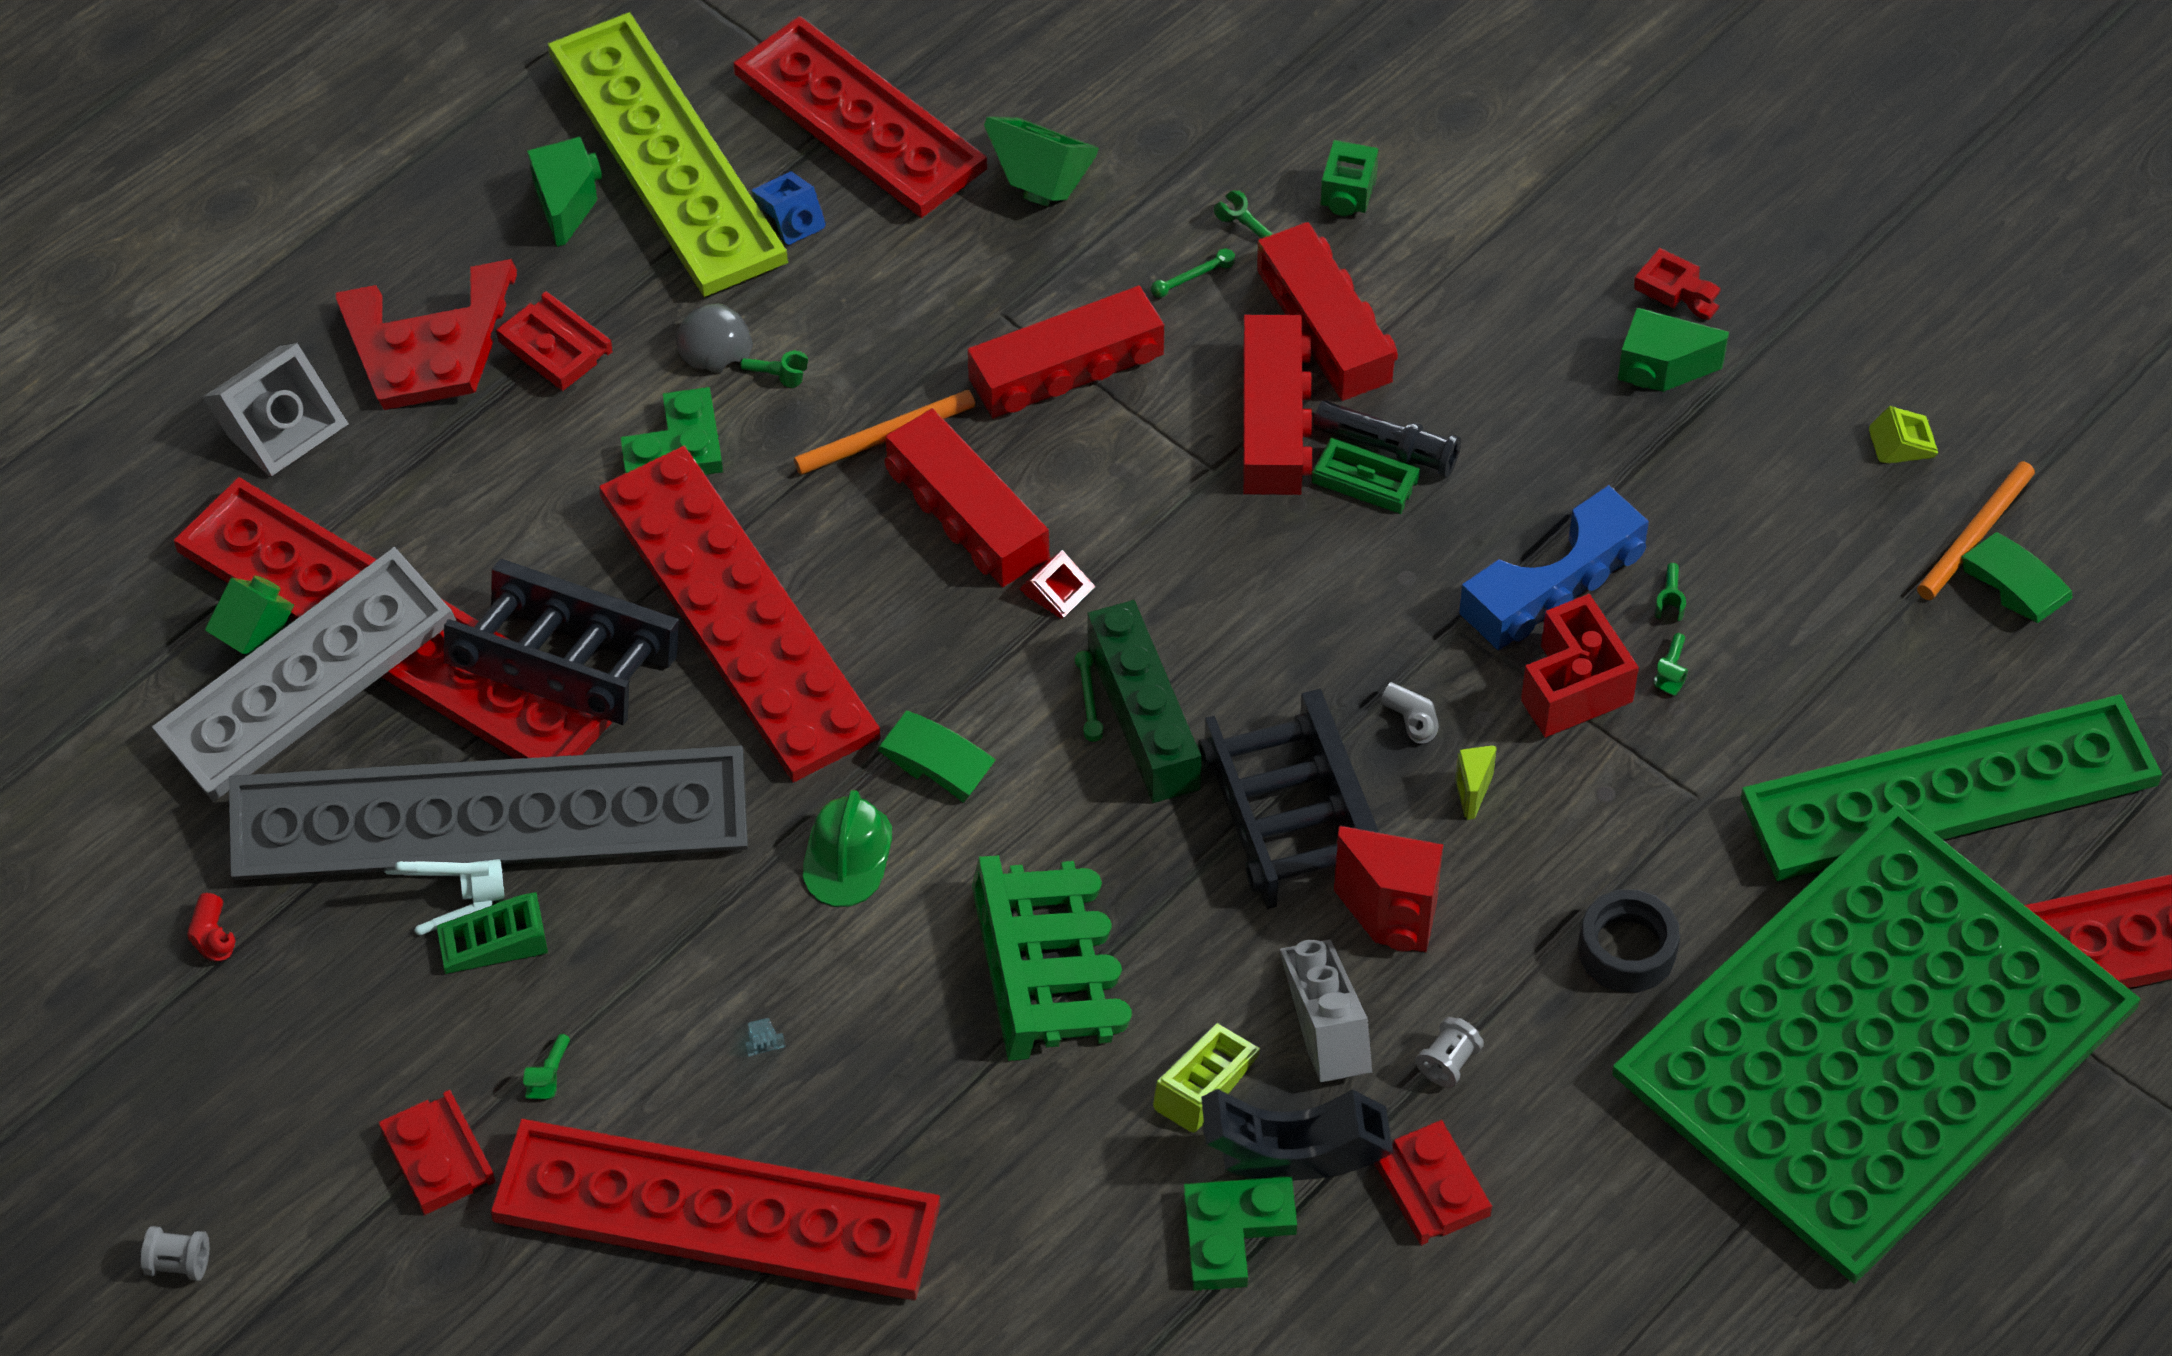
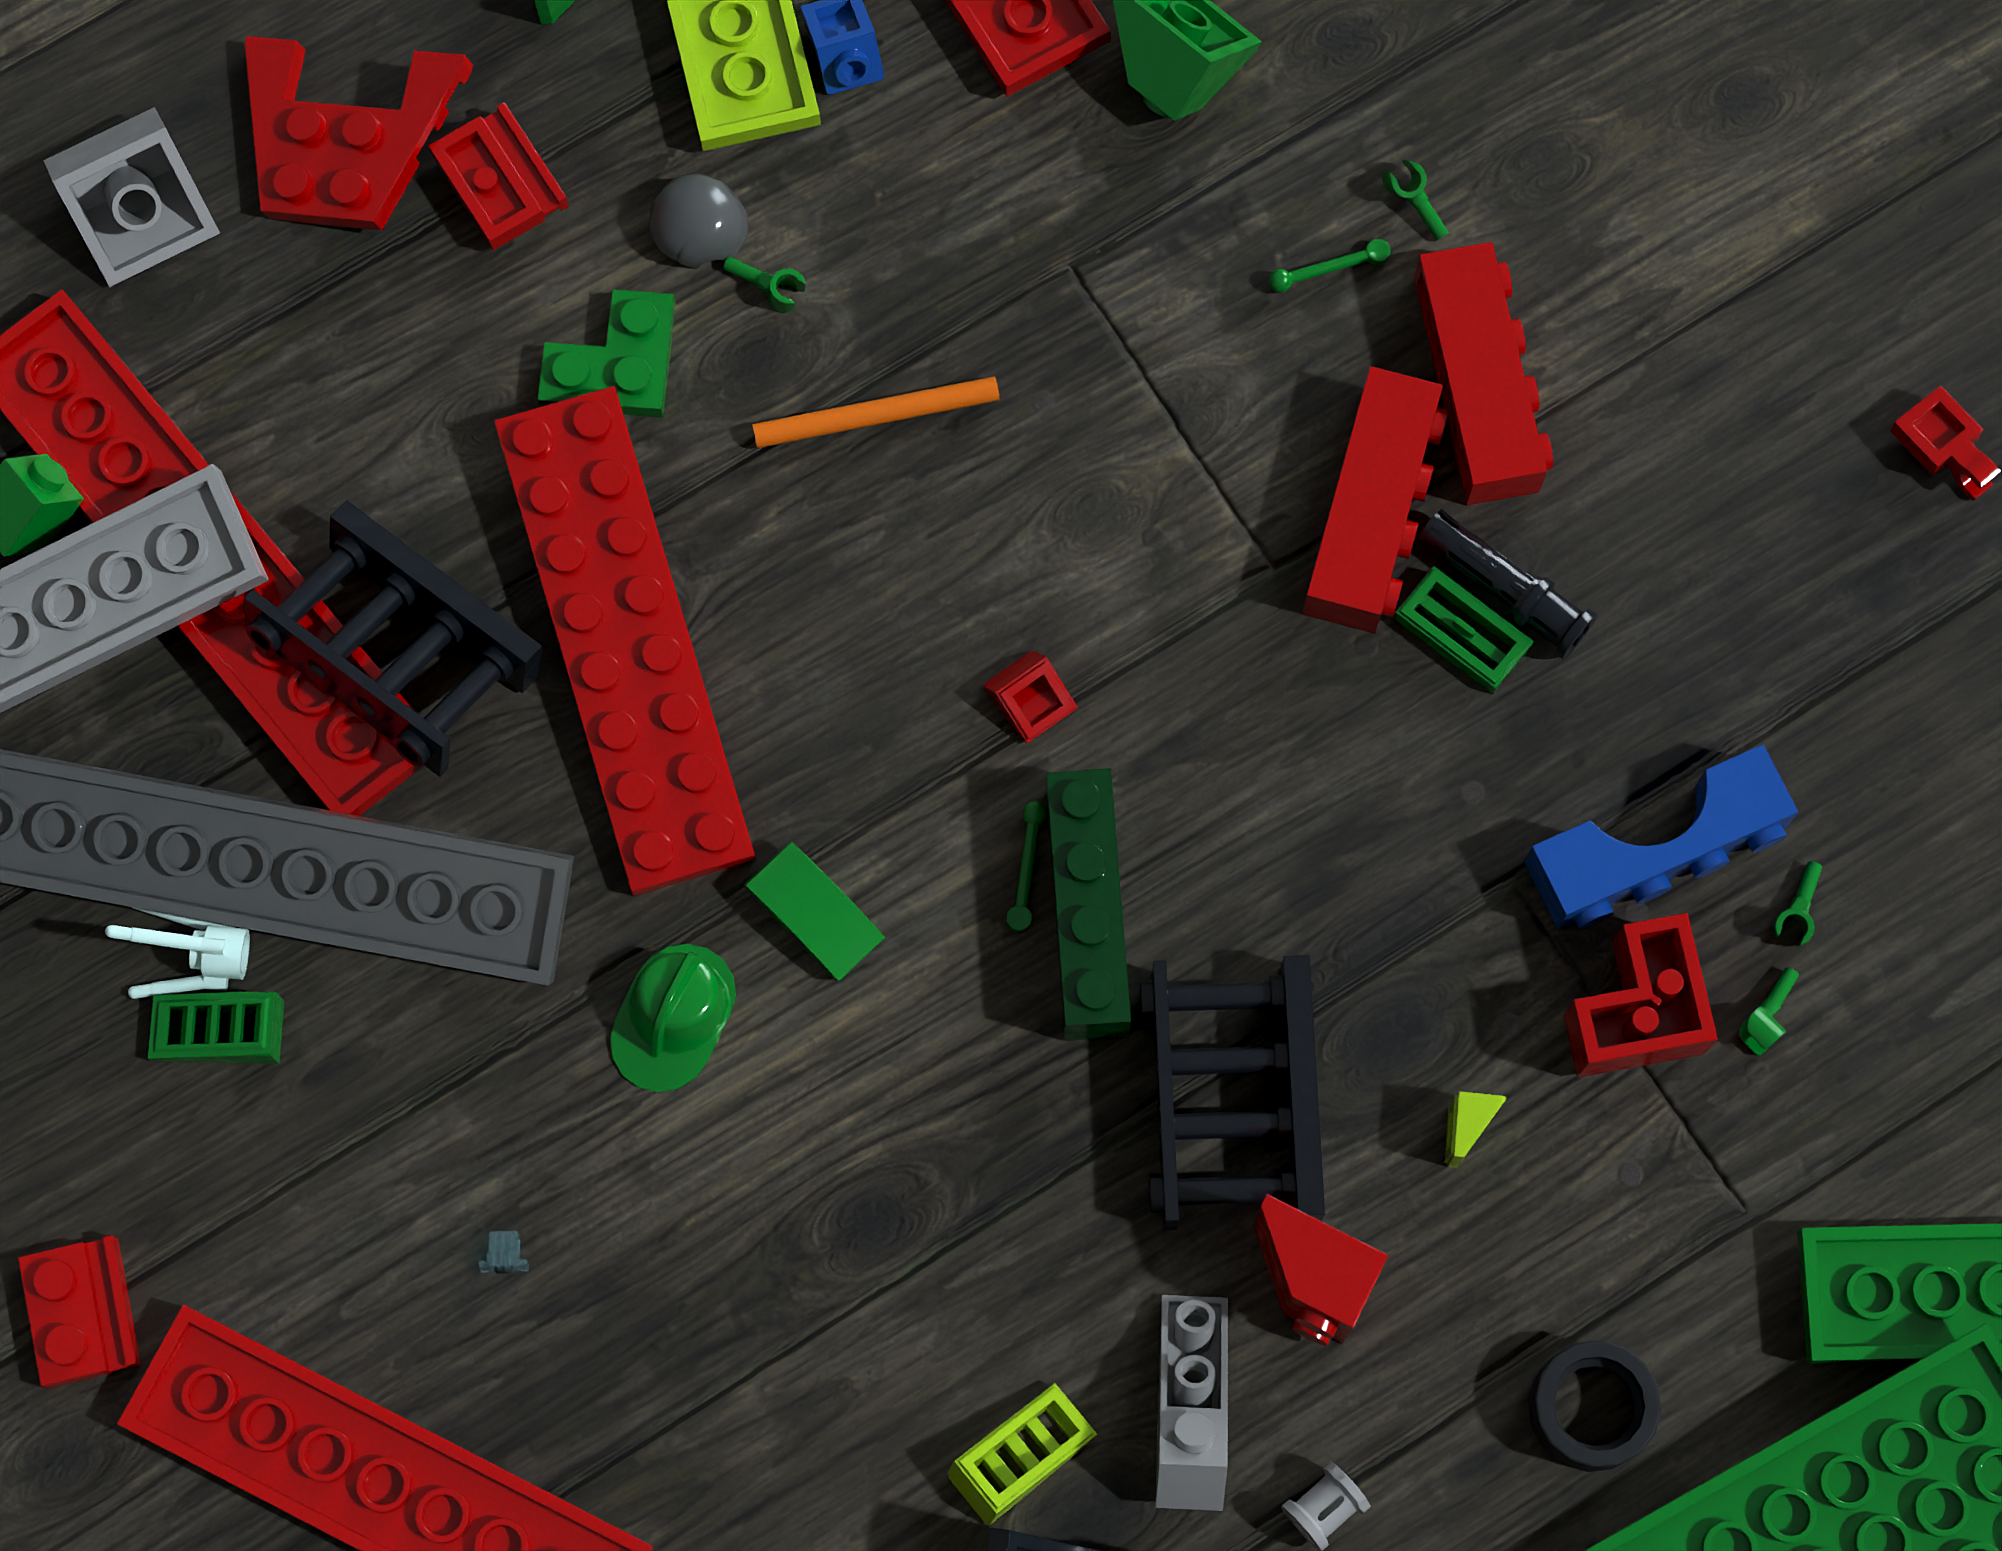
camera: 15 degrees right, 20 degrees up
green hand [523,1034,570,1099] -> none
red brick [884,408,1050,587] -> none
red brick [967,285,1164,419] -> none
green fence [972,855,1132,1061] -> none
green brick [1320,140,1379,216] -> none
light grey arm [1381,682,1439,744] -> none
green slope [1617,308,1729,392] -> none

